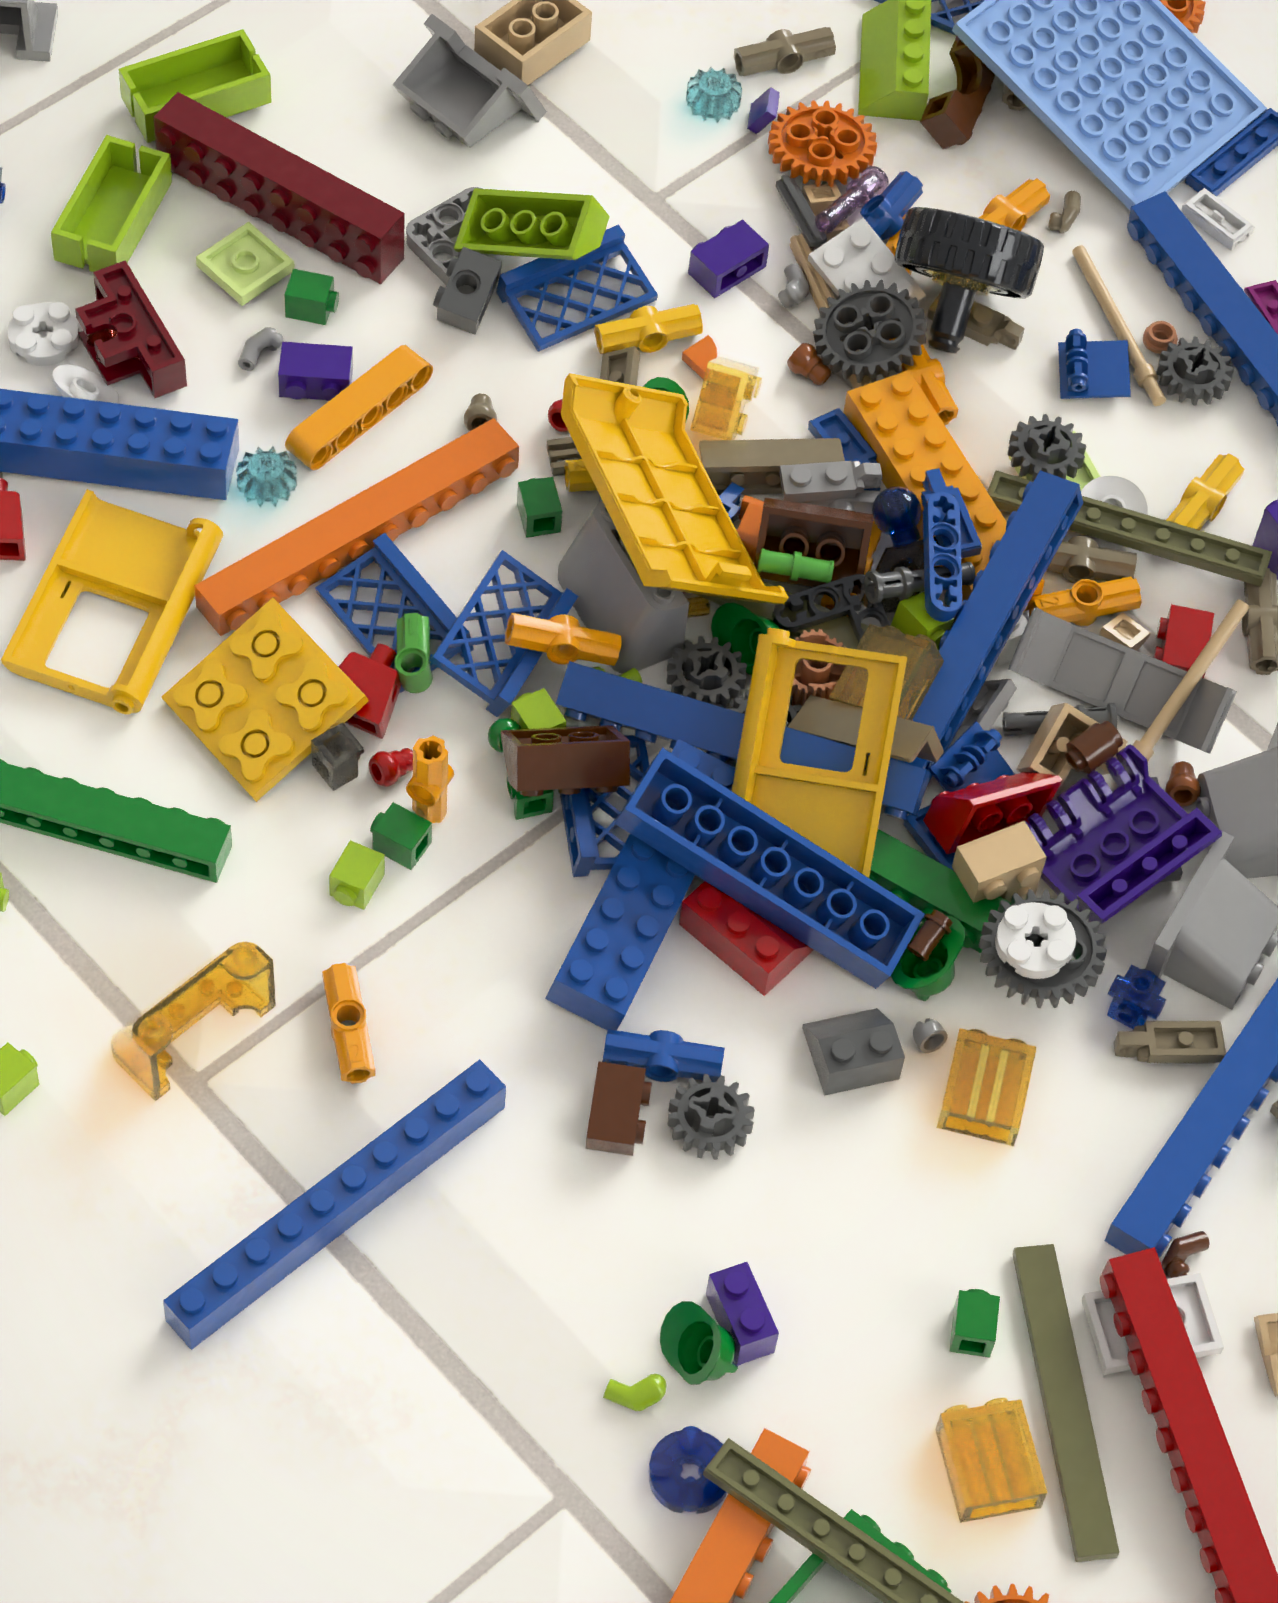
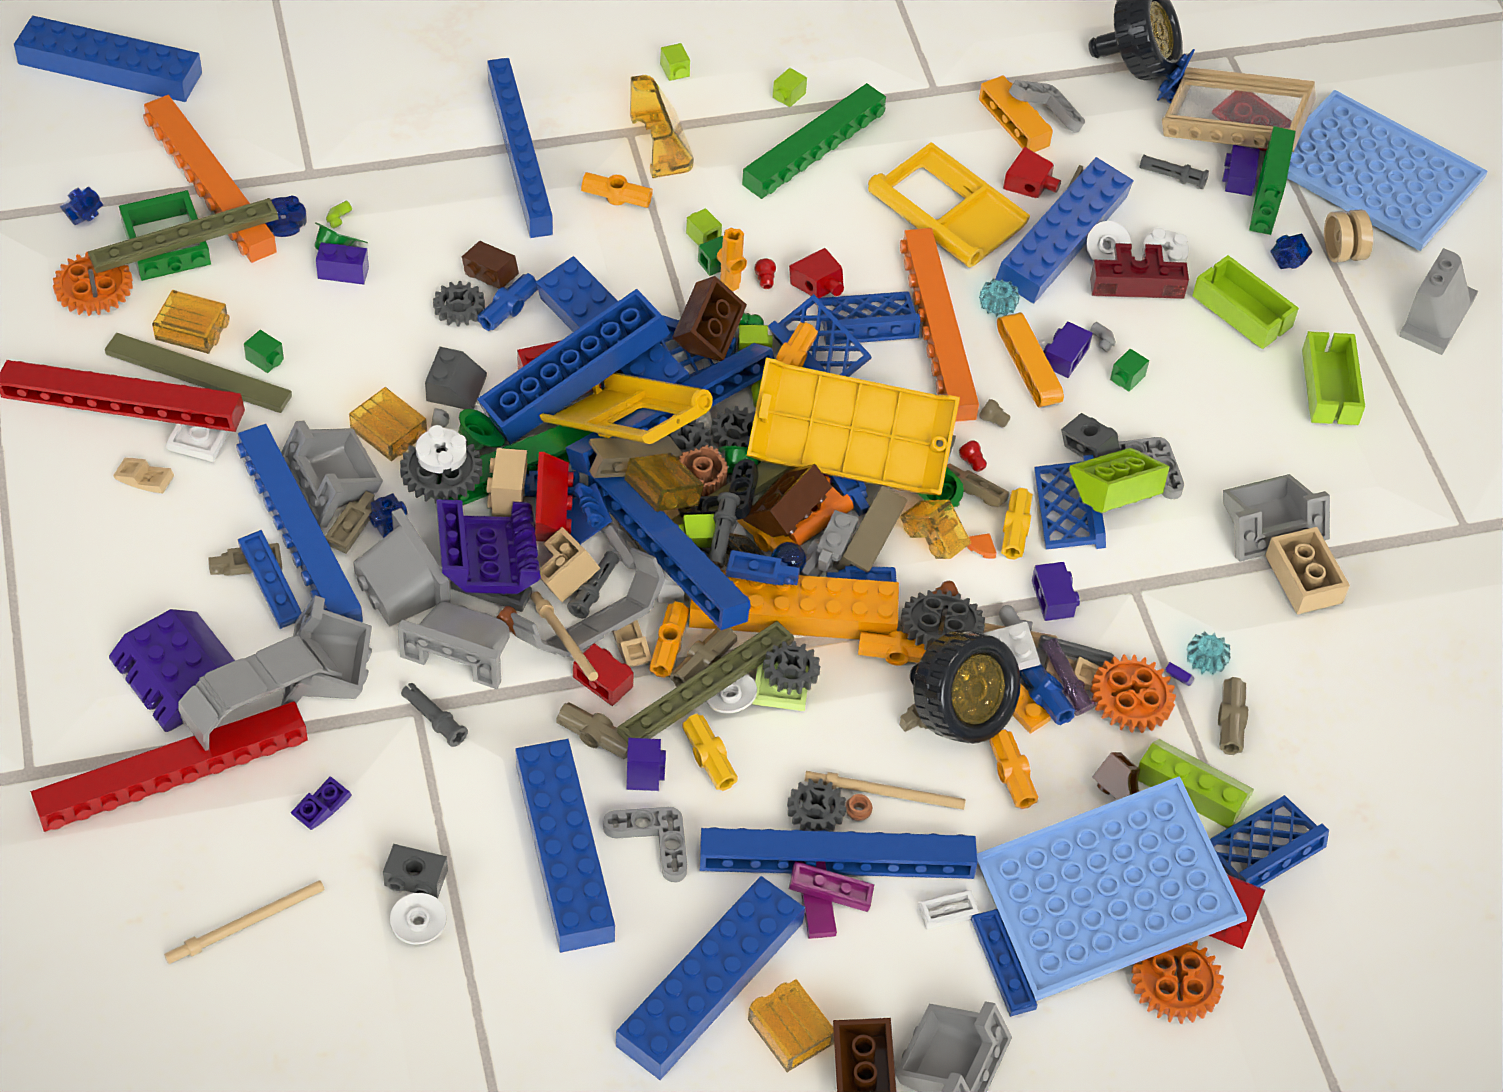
camera: 120 degrees right, 5 degrees down
dark red brick [153,92,405,284] -> none
yellow piece [161,598,369,802] -> none
yellowish green plate [196,222,295,306] -> none
clear smoke brick [311,722,364,791] -> none
bright green piece [395,613,433,693] -> none
bright green pin [757,548,834,583] -> none
reddish brown pin [906,909,953,961] -> none
blue beam [923,492,962,622] -> none
dark tan arm [1048,191,1081,233] -> none
blue hinge [1058,328,1131,399] -> none
reddish brown brick [1065,720,1123,774] -> none
reddish brown arm [1161,1231,1210,1278] -> none
none -> light grey windscreen [281,421,383,528]

